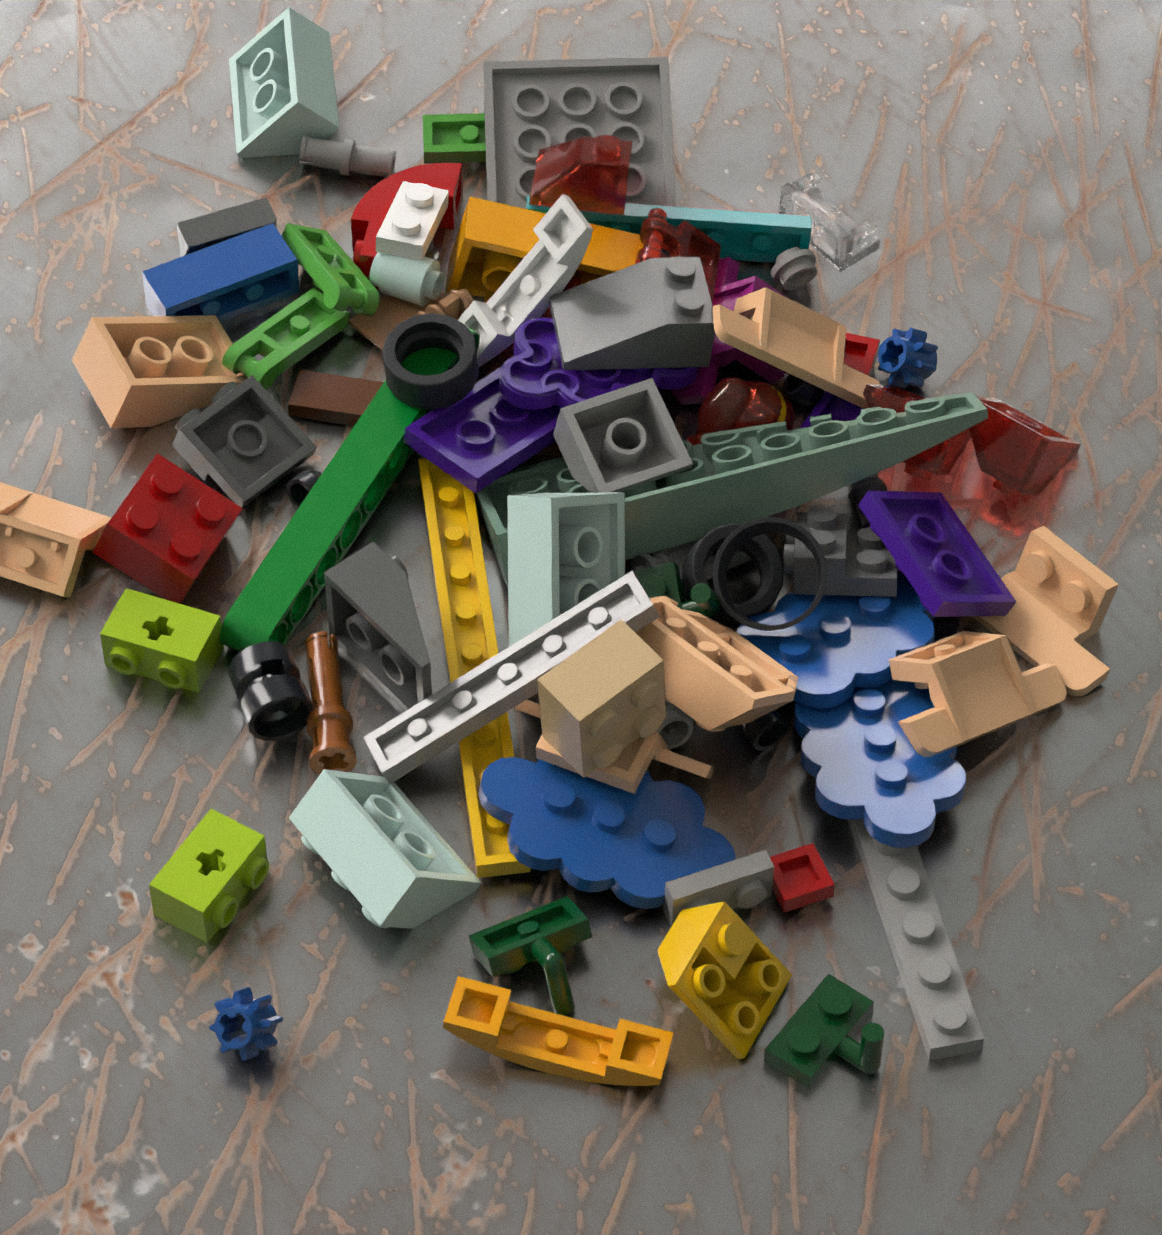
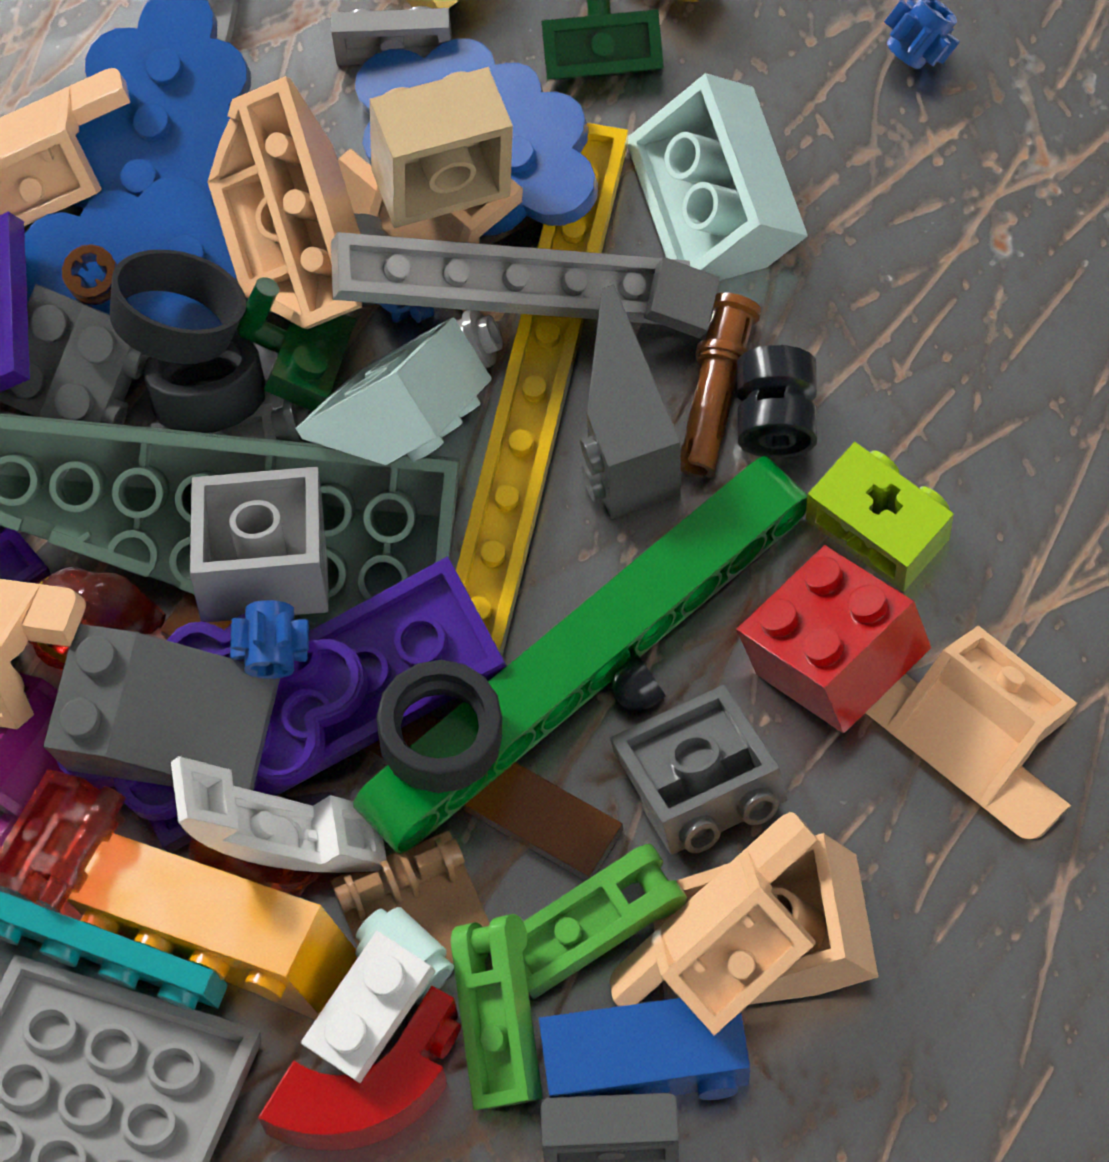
camera: 155 degrees left, 15 degrees up
lime brick [149,808,269,943] -> none
clear red slope [529,135,633,215] -> none
red plate [770,843,835,913] -> none
none -> reddish brown bush [62,244,117,305]
none -> blue gear [230,600,309,679]
none -> light nougat plate [610,813,818,1035]
none -> dark grey tile [644,257,720,338]

